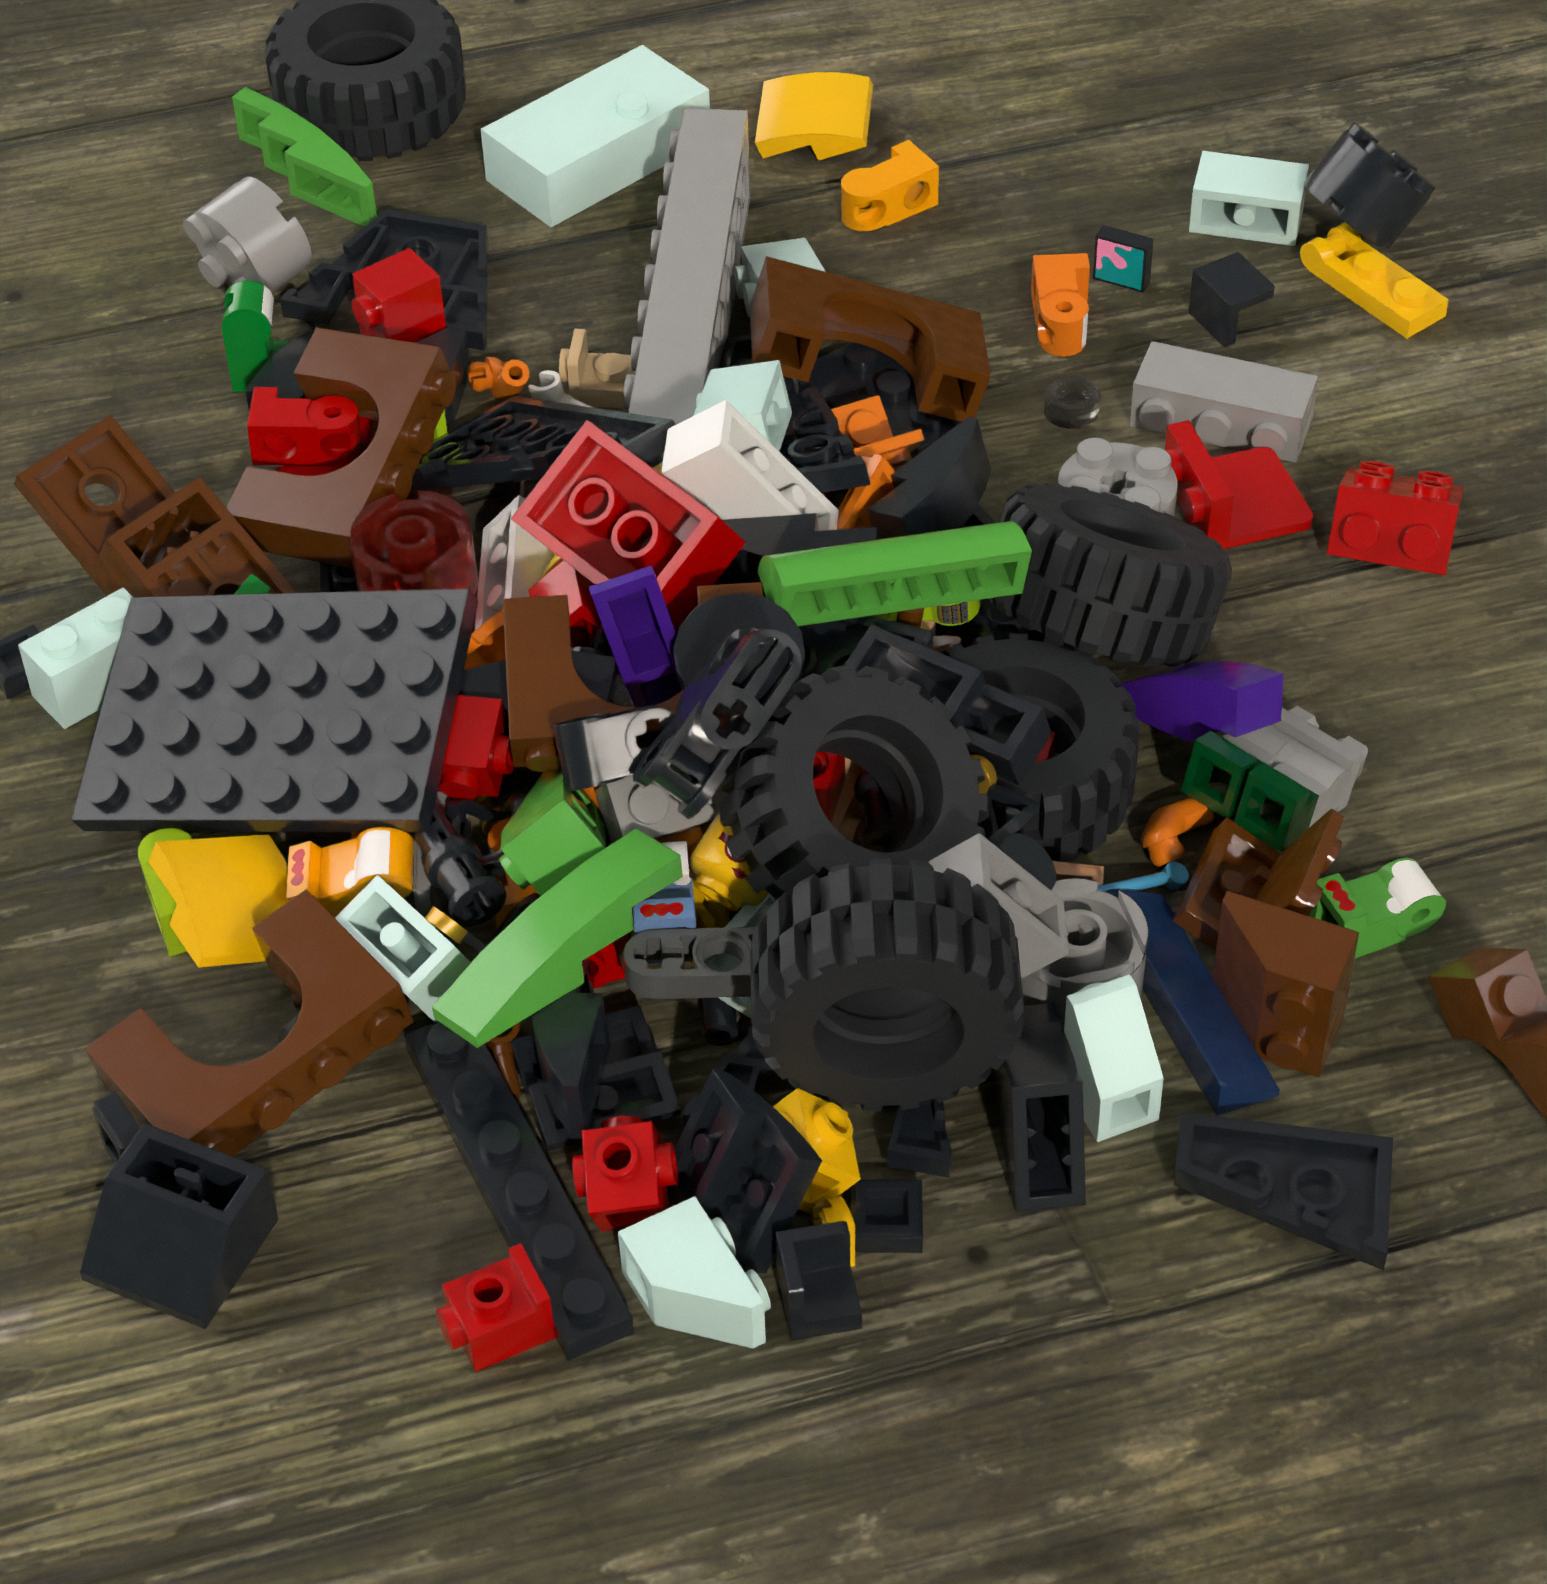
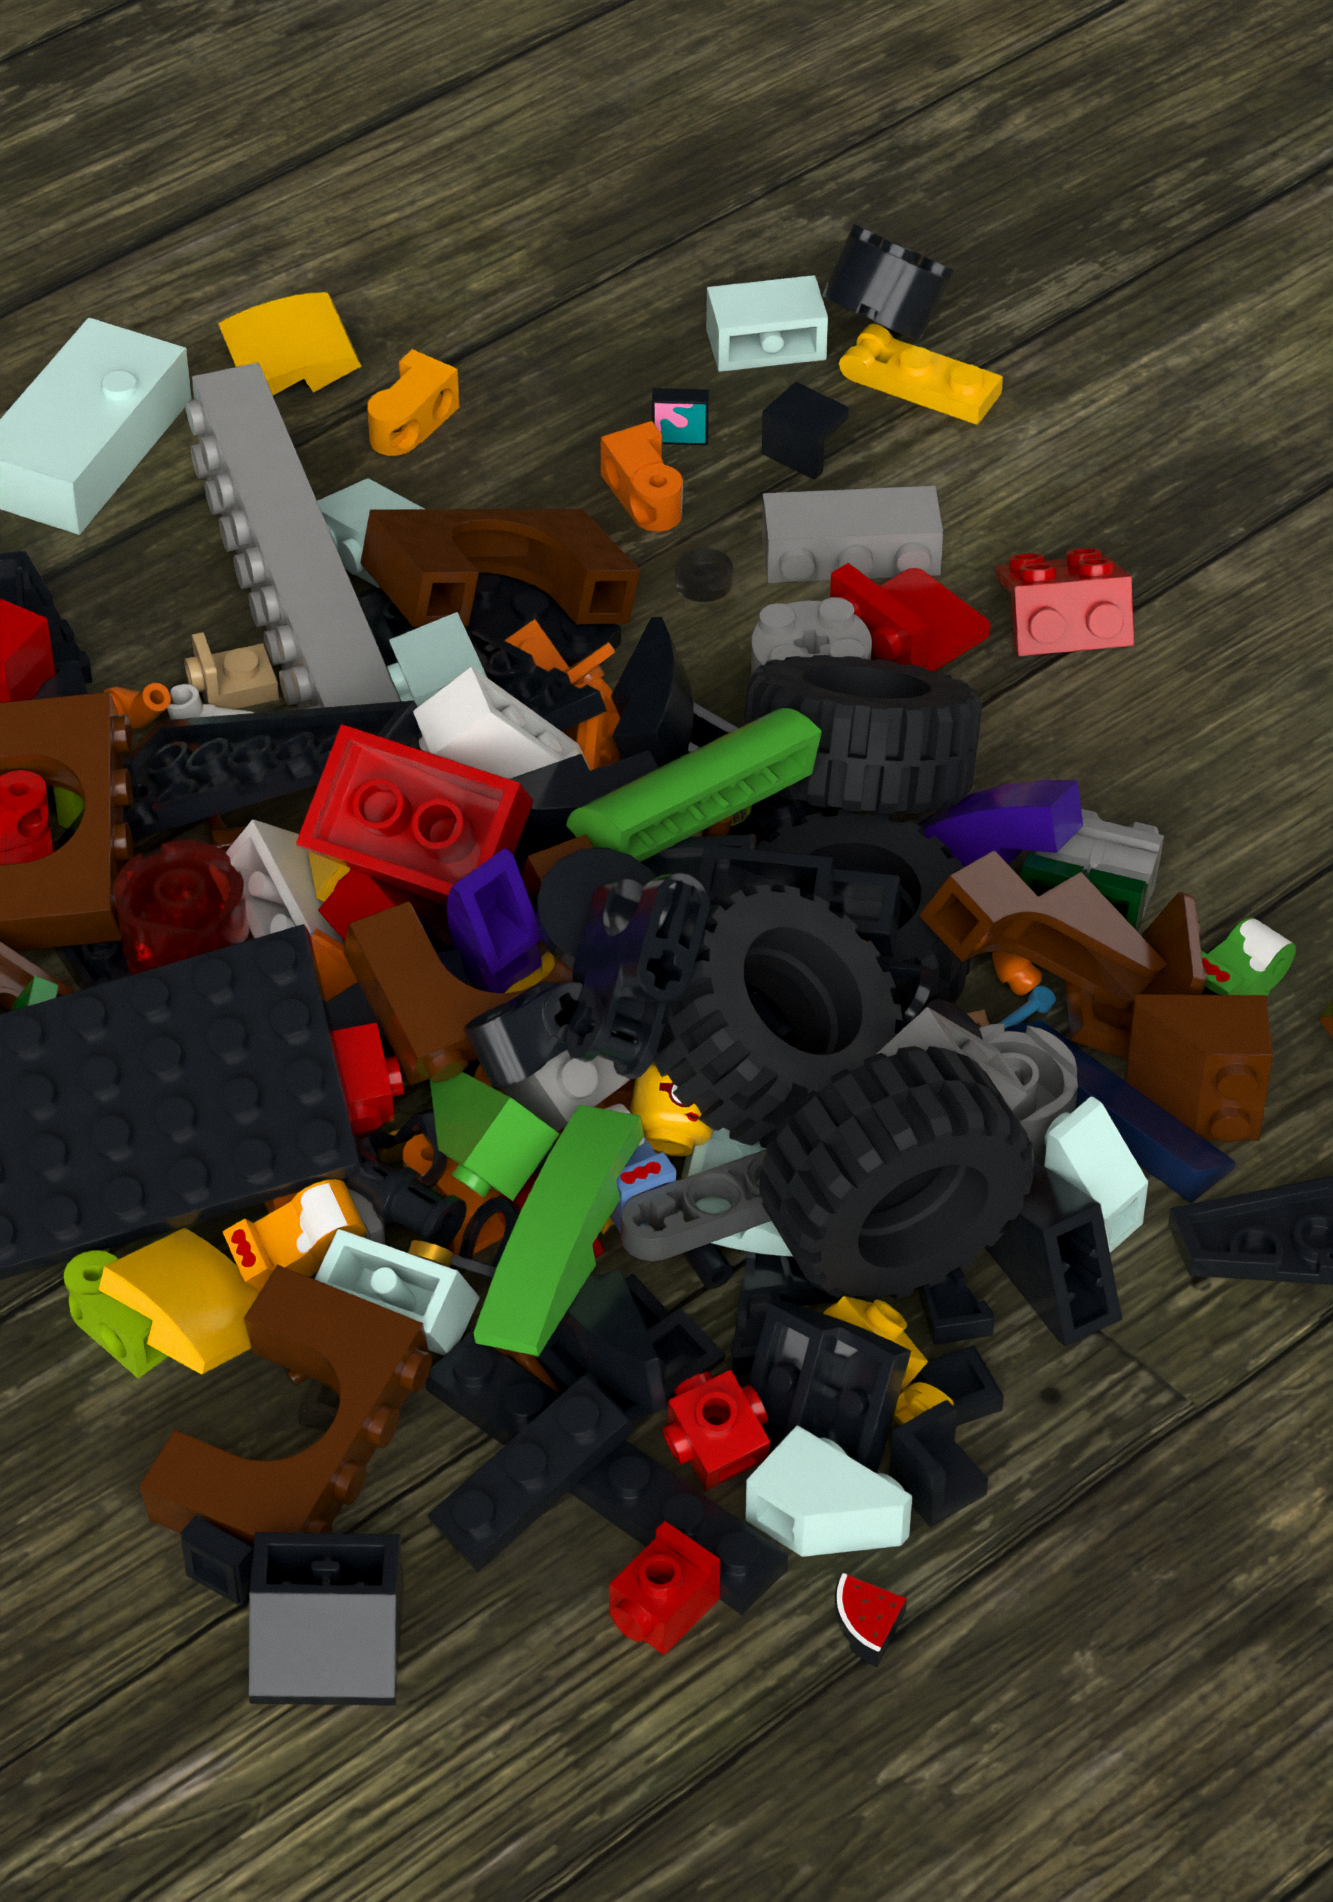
camera: 25 degrees left, 0 degrees up
none -> black plate [427,1375,635,1572]
none -> red tile [834,1572,907,1667]
none -> reddish brown arch [919,850,1168,1009]

